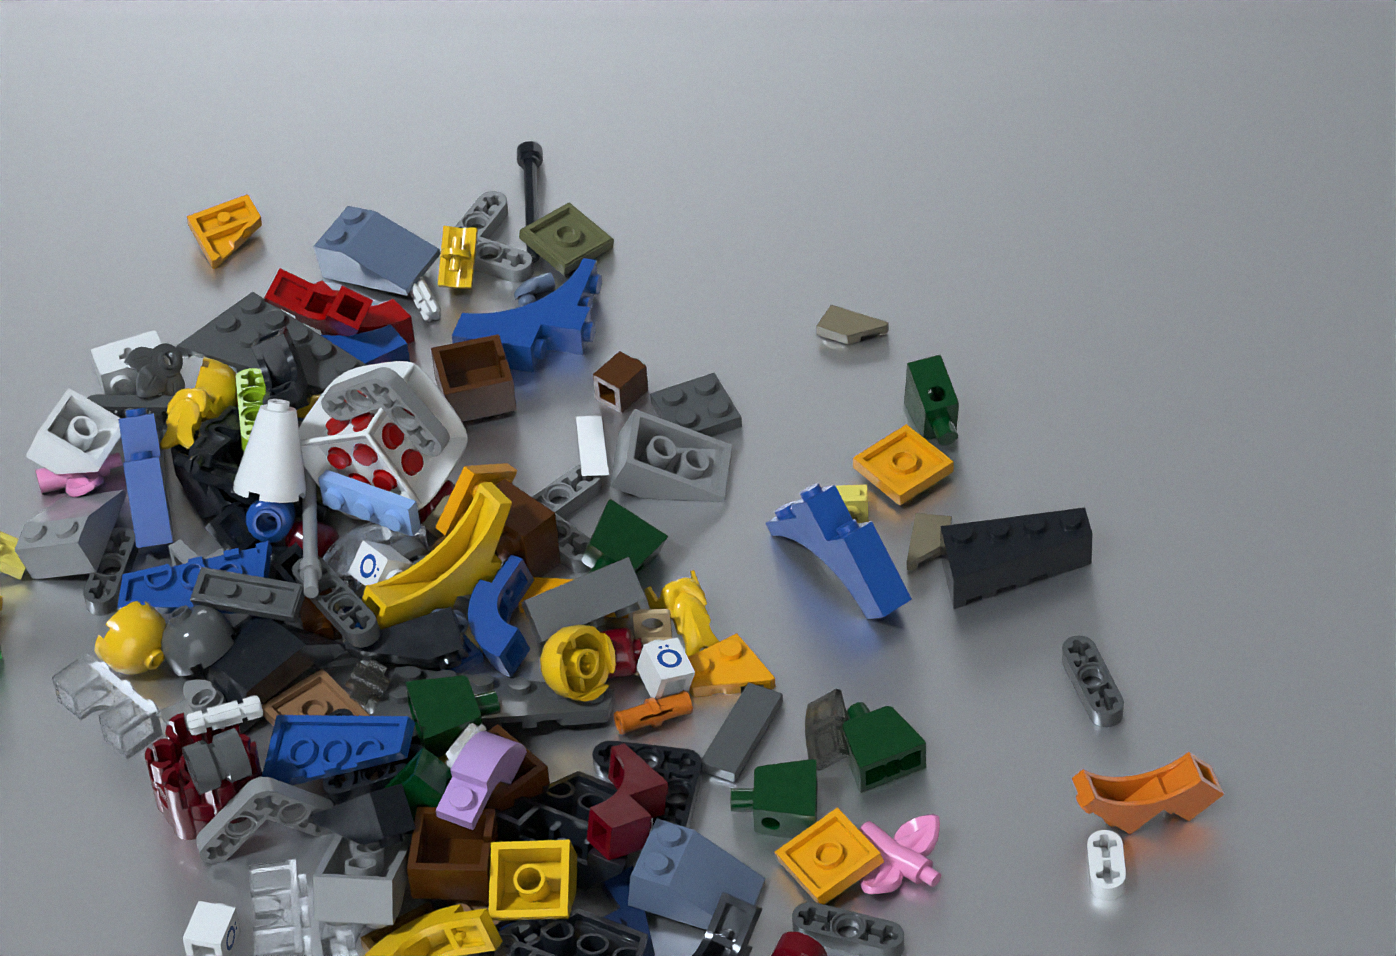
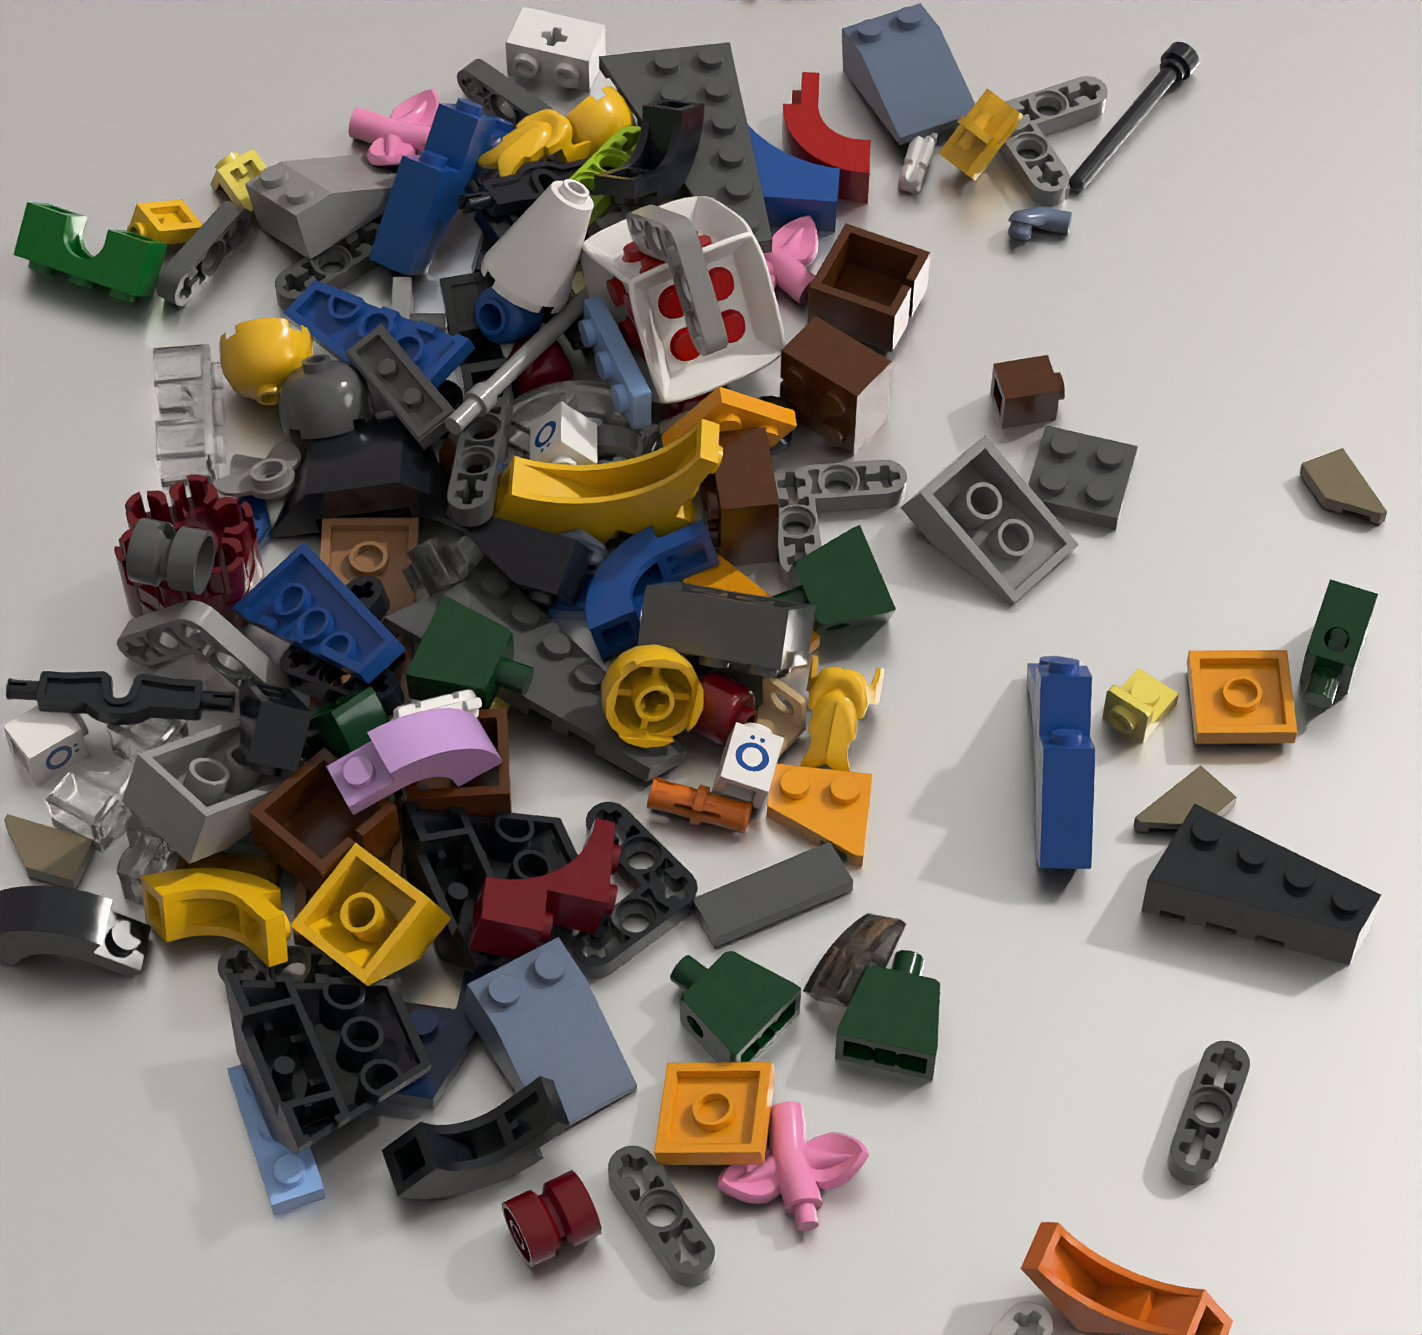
camera: 35 degrees right, 10 degrees up
white slope [26,387,121,474] -> none
dark grey plate [124,343,185,398] -> none
white axle [186,695,263,735] -> none
red arch [264,268,373,336] -> none
blue arch [452,258,602,373] -> none
olive tile [519,202,614,276] -> none
white sticker [576,416,609,476] -> none
none -> black piece [6,671,235,725]
none -> dark grey beam [156,201,252,306]
none -> reddish brown piece [780,316,892,456]

